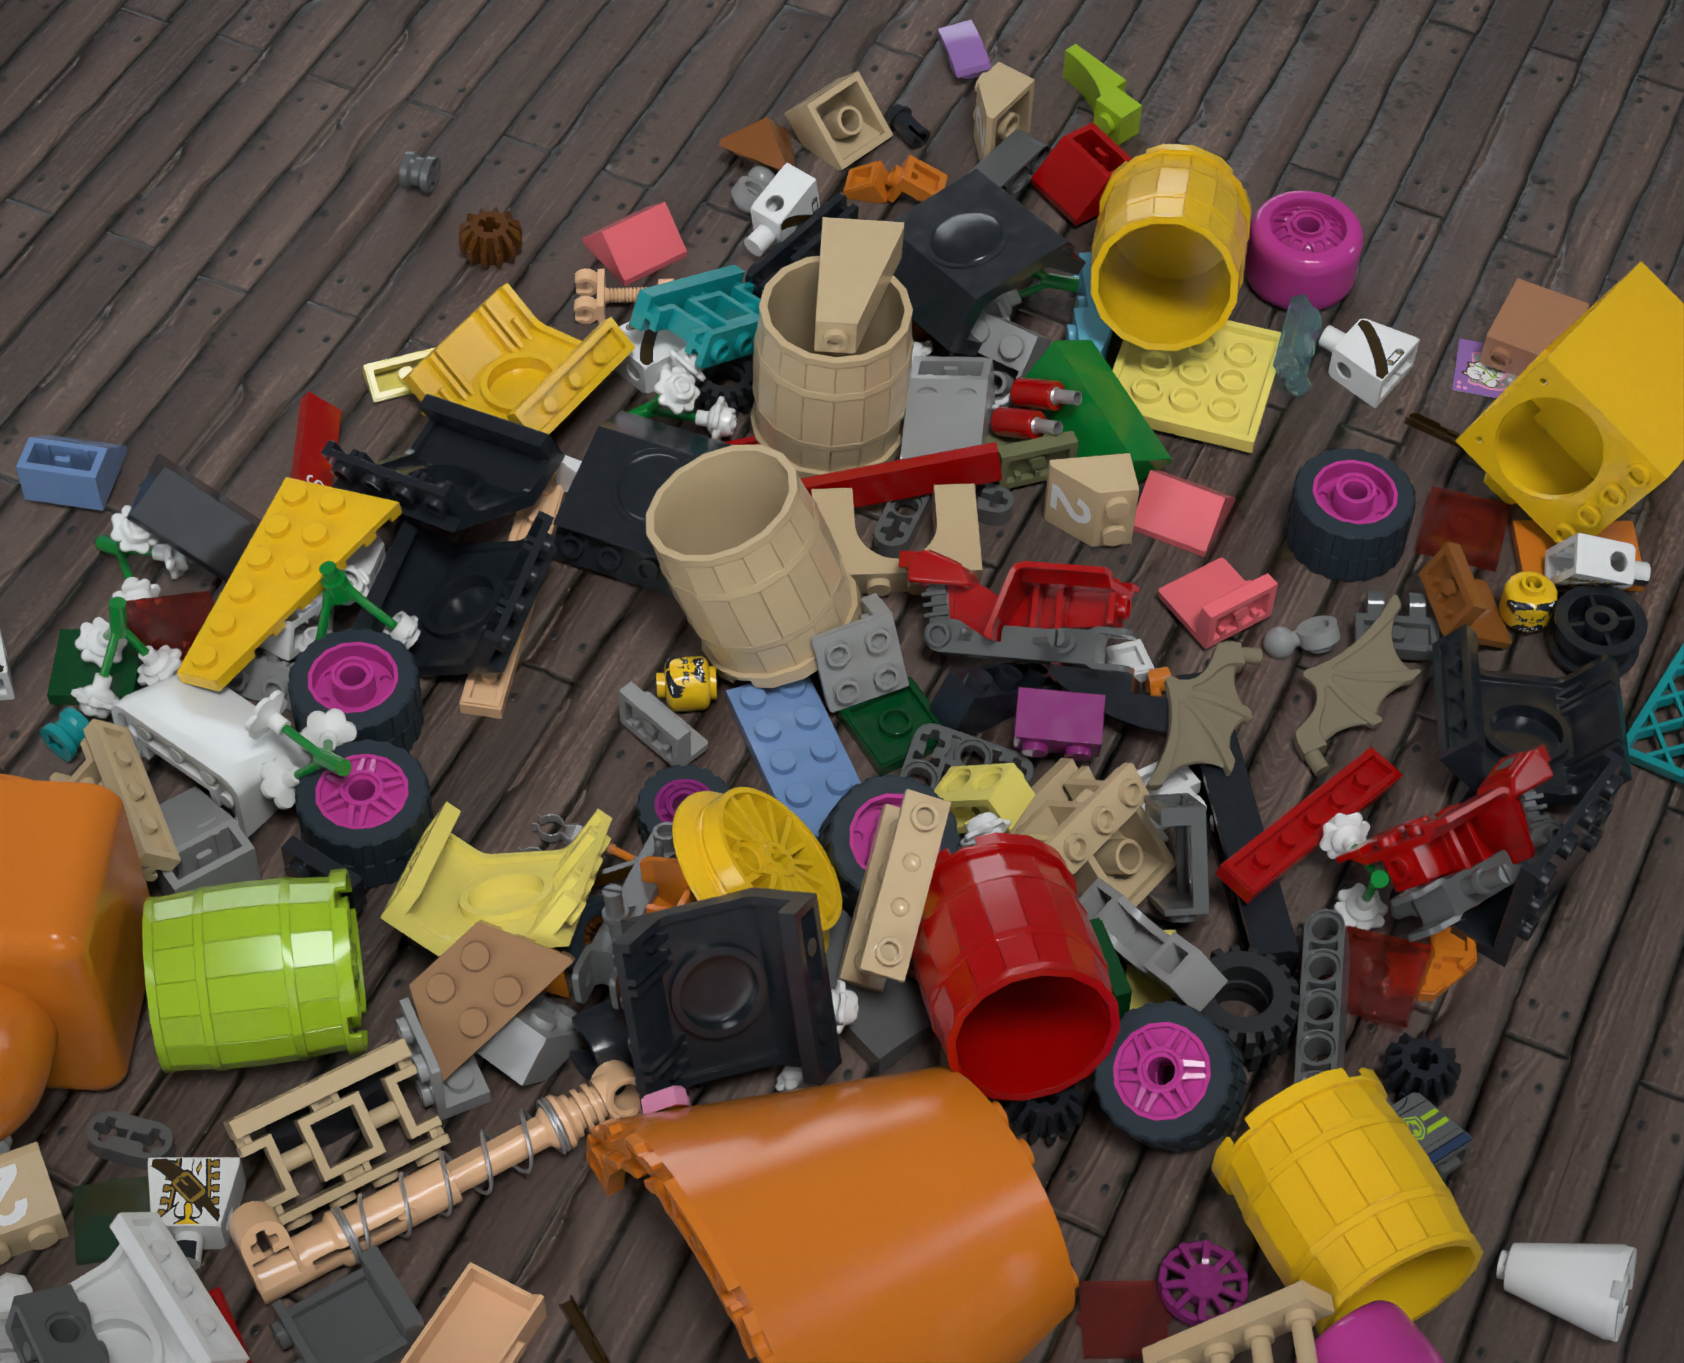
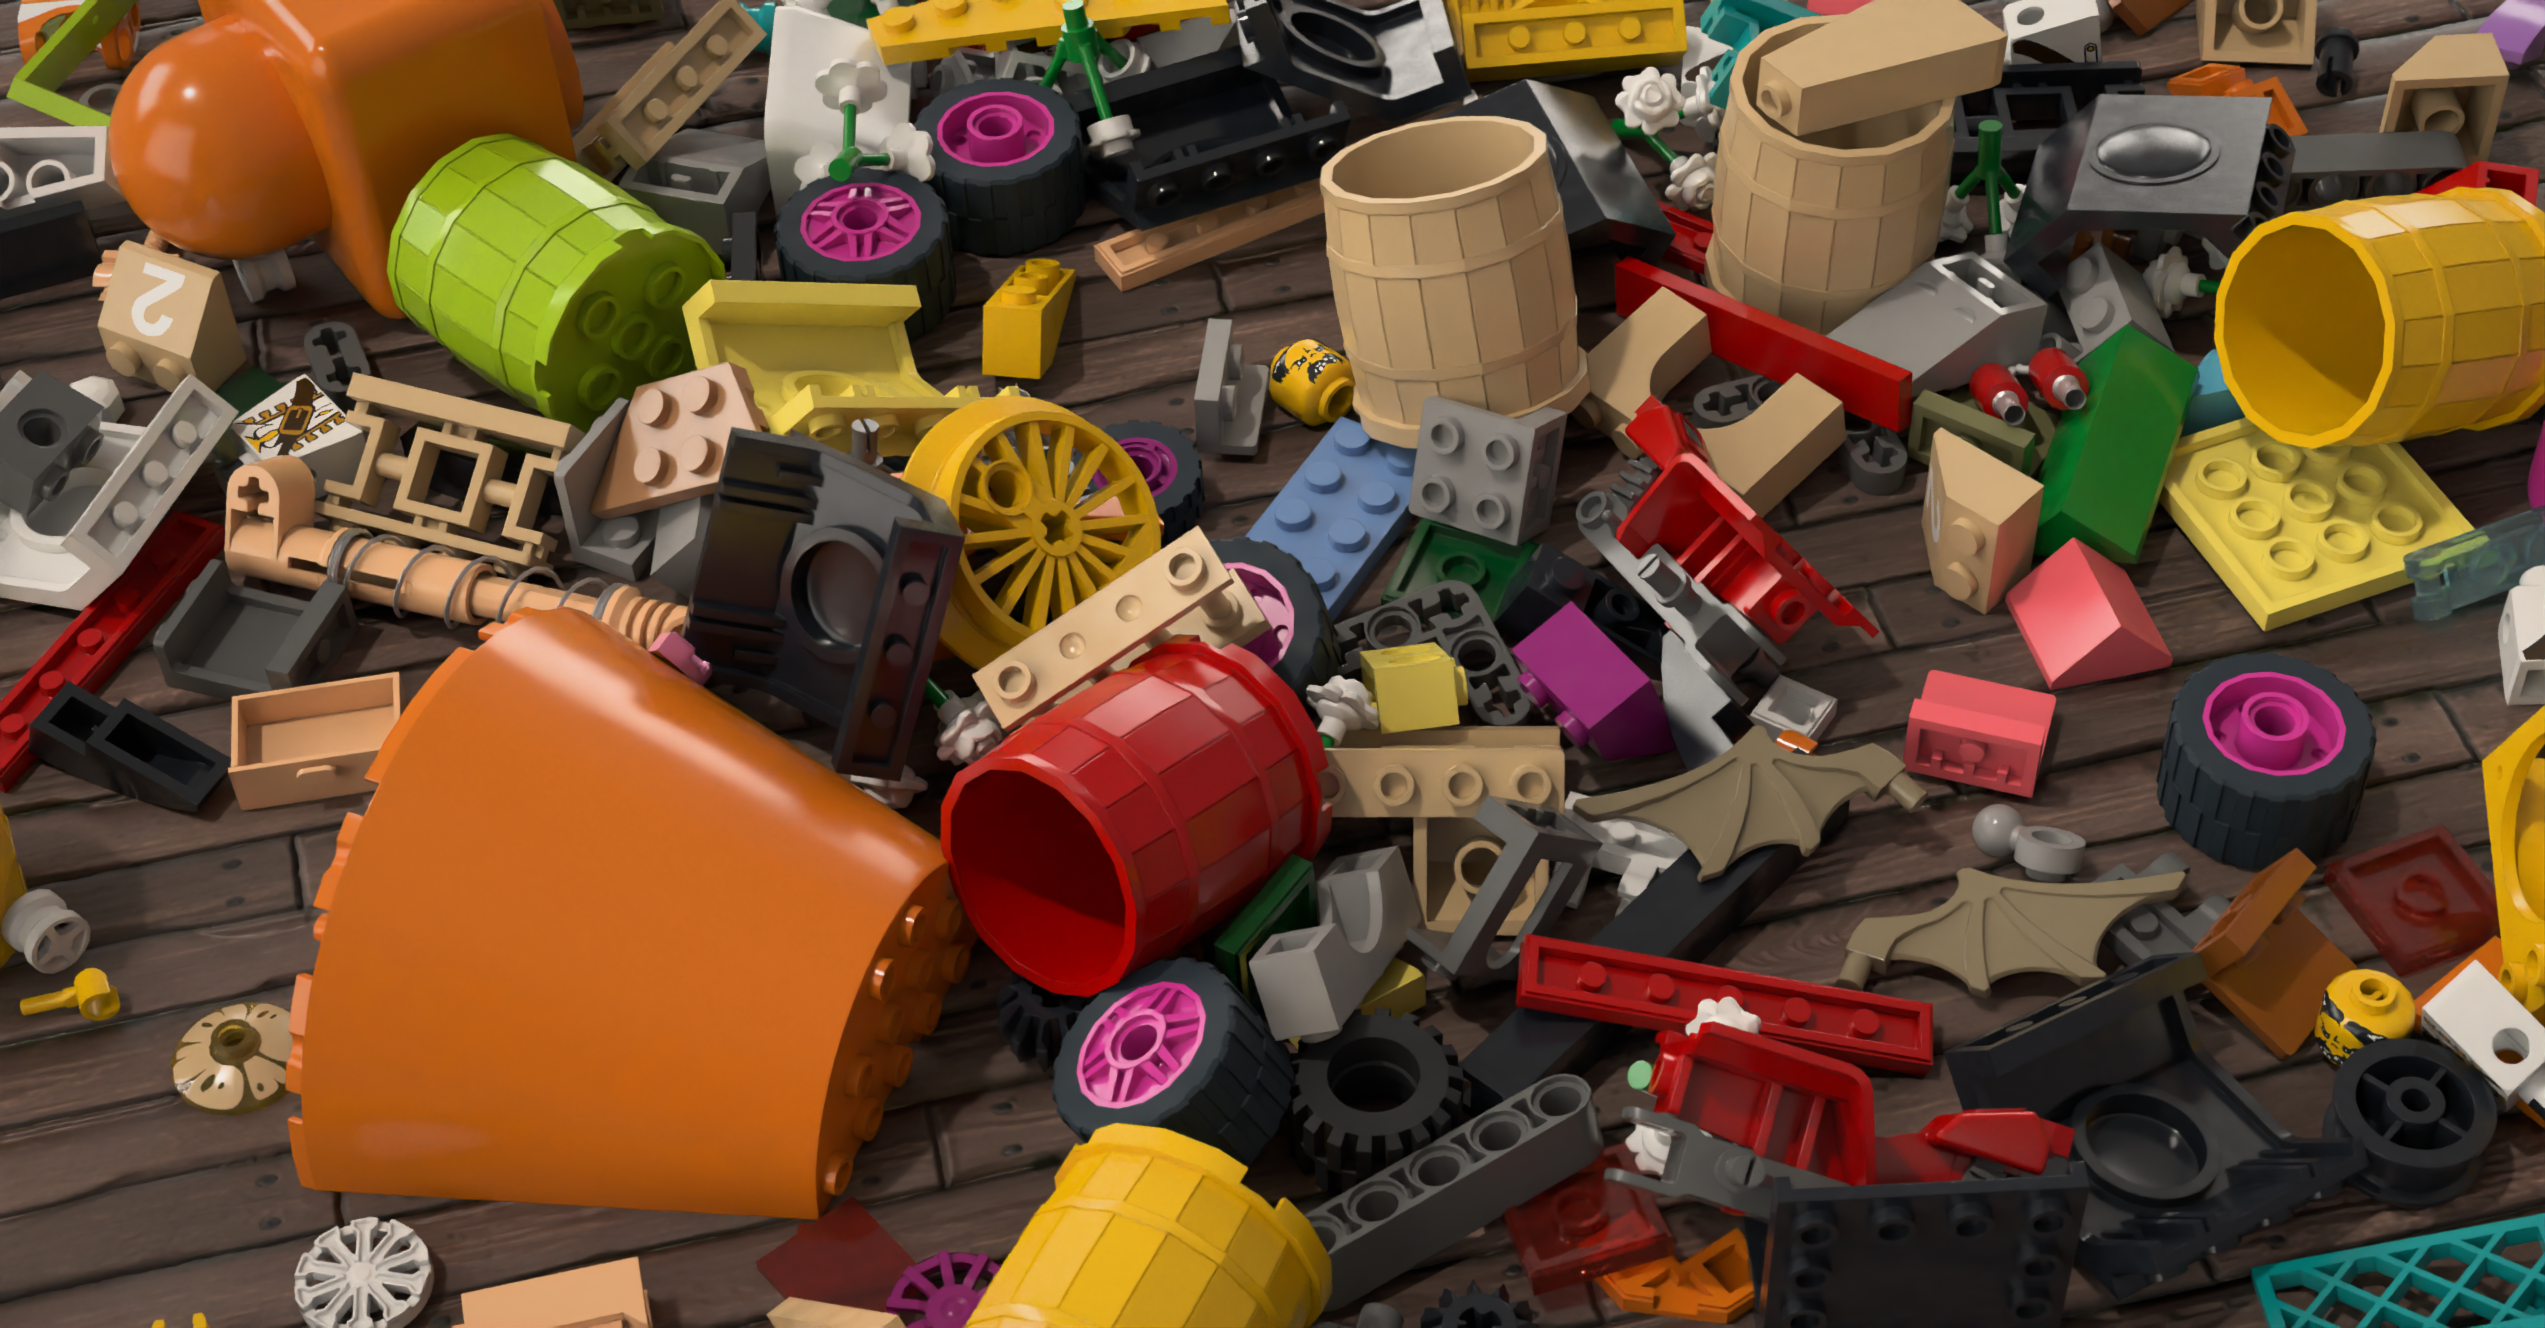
camera: 55 degrees right, 5 degrees down
none -> yellow slope [982,258,1076,379]

